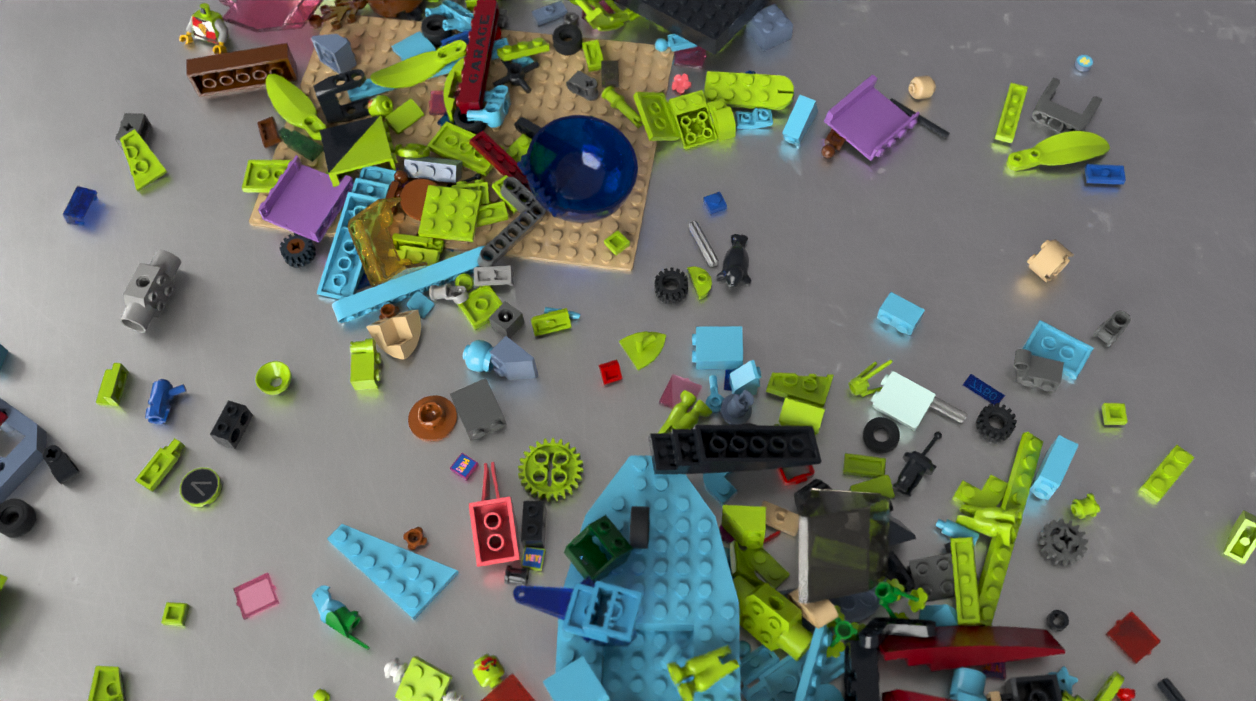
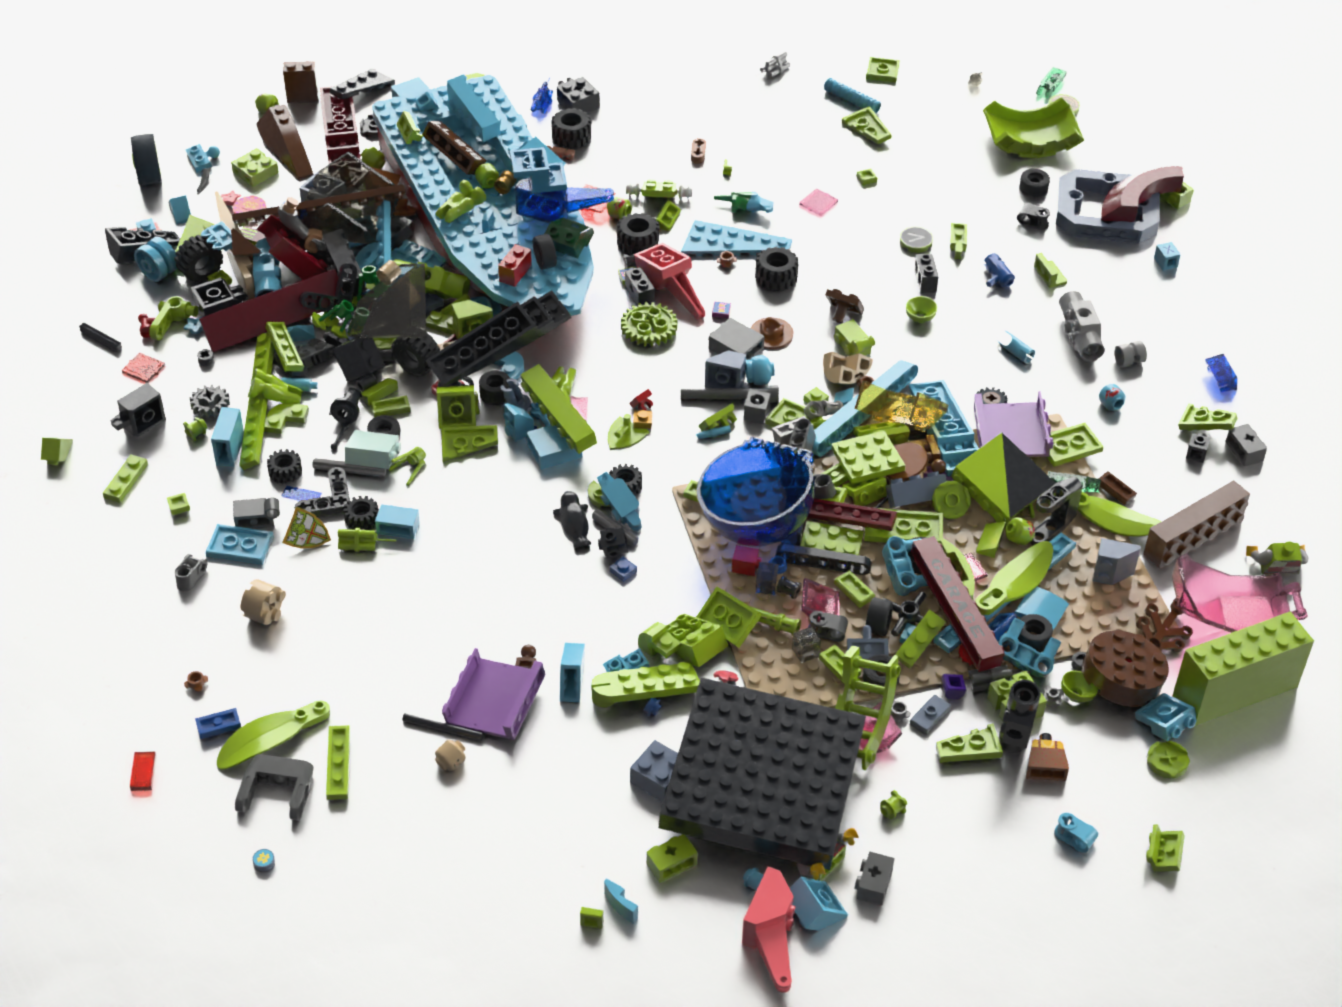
camera: 150 degrees right, 15 degrees down
none -> black hinge [110,383,166,436]
none -> clear red tile [129,751,157,791]
none -> dark orange plate [184,671,209,692]
none -> shield [282,507,331,549]
none -> black beam [294,467,350,517]
none -> lime piece [337,528,396,552]
none -> black tyre [343,495,379,530]
none -> red brick [498,244,532,287]
none -> lime brick [520,364,598,454]
none -> medium azure hinge [597,471,642,532]
none -> black brick [598,527,628,557]
none -> black tyre [617,213,660,255]
none -> pearl gold plate [633,410,652,429]
none -> lime slope [655,200,681,231]
none -> dark grey piece [680,385,779,403]
none -> black tyre [755,247,799,291]
none -> clear pink slope [802,578,840,622]
none -> lime plate [803,386,829,409]
none -> reddish brown plate [825,288,865,324]
none -> lime plate [834,570,875,608]
none -> sand blue plate [847,625,889,660]
none -> black tyre [866,597,893,636]
none -> dark purple brick [941,674,966,700]
none -> medium azure piece [997,330,1036,364]
none -> medium azure head [1098,384,1126,411]
none -> light grey wheel [1114,340,1147,368]
none -> black brick [1185,433,1211,463]

